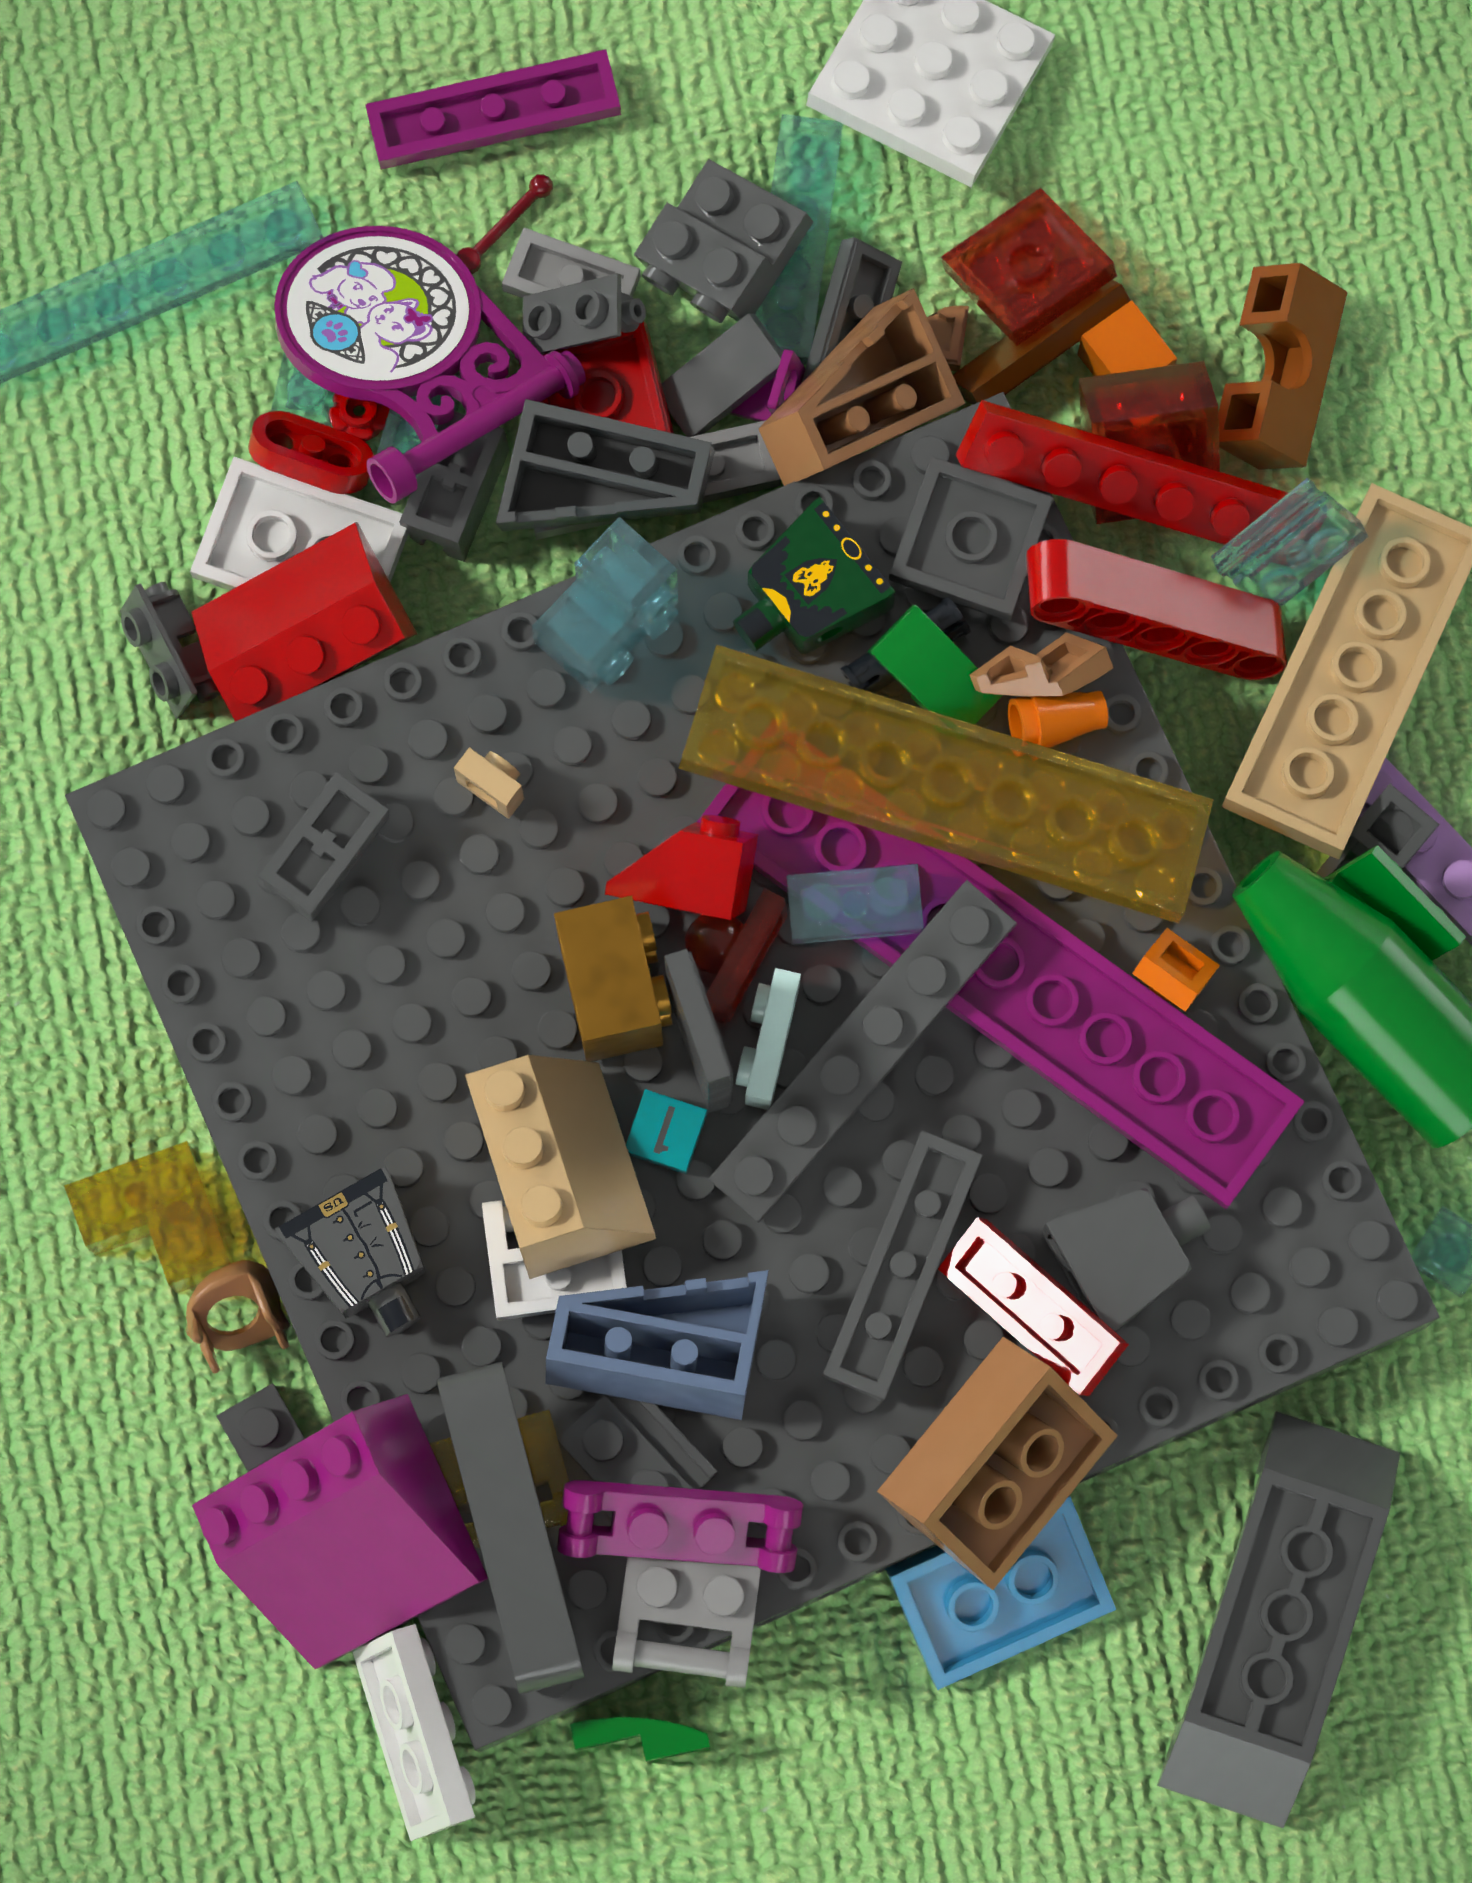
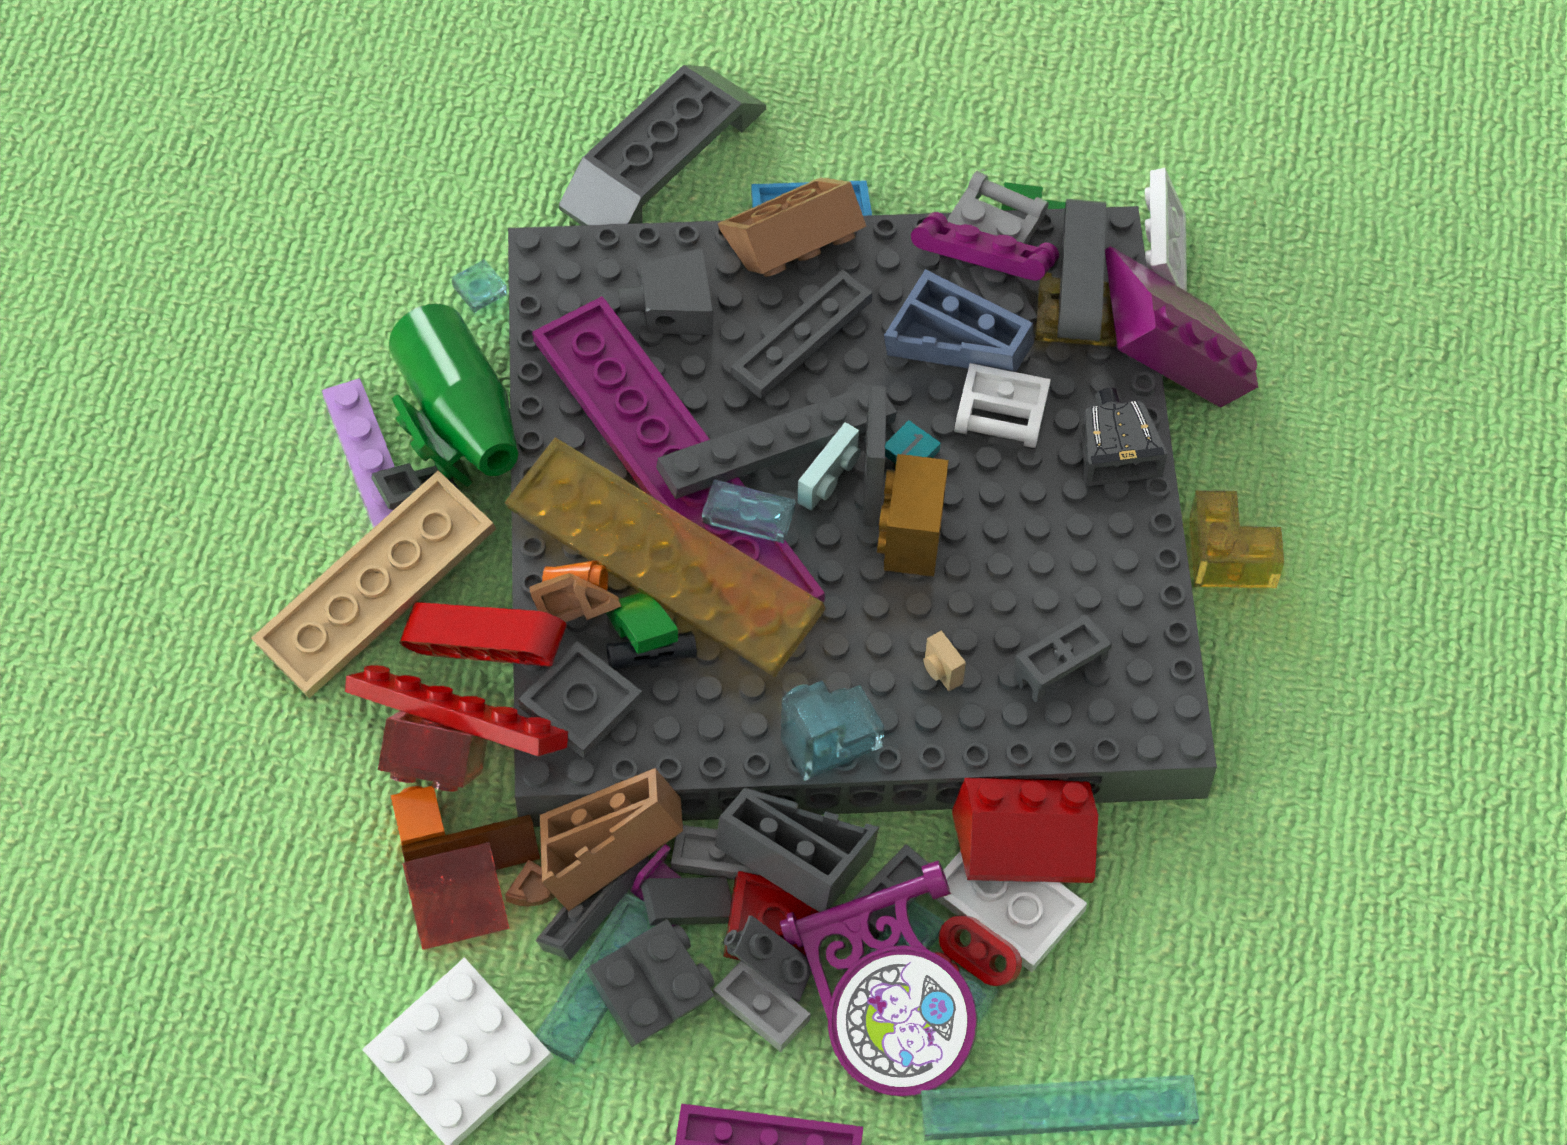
camera: 160 degrees left, 20 degrees down
dark grey hinge [120,582,220,719] -> none
medium nougat piece [186,1260,290,1374] -> none
dark grey plate [216,1383,305,1472] -> none
dark red hinge [457,174,553,274] -> none
tan slope [465,1055,656,1279] -> none
red slope [605,815,758,920] -> none
clear red tile [685,888,788,1025] -> none
torso [733,497,896,654] -> none
plate [938,1217,1129,1396] -> none
orange plate [1132,928,1220,1012] -> none
dark orange arch [1211,263,1347,470] -> none
clear light blue plate [1211,478,1369,607] -> none

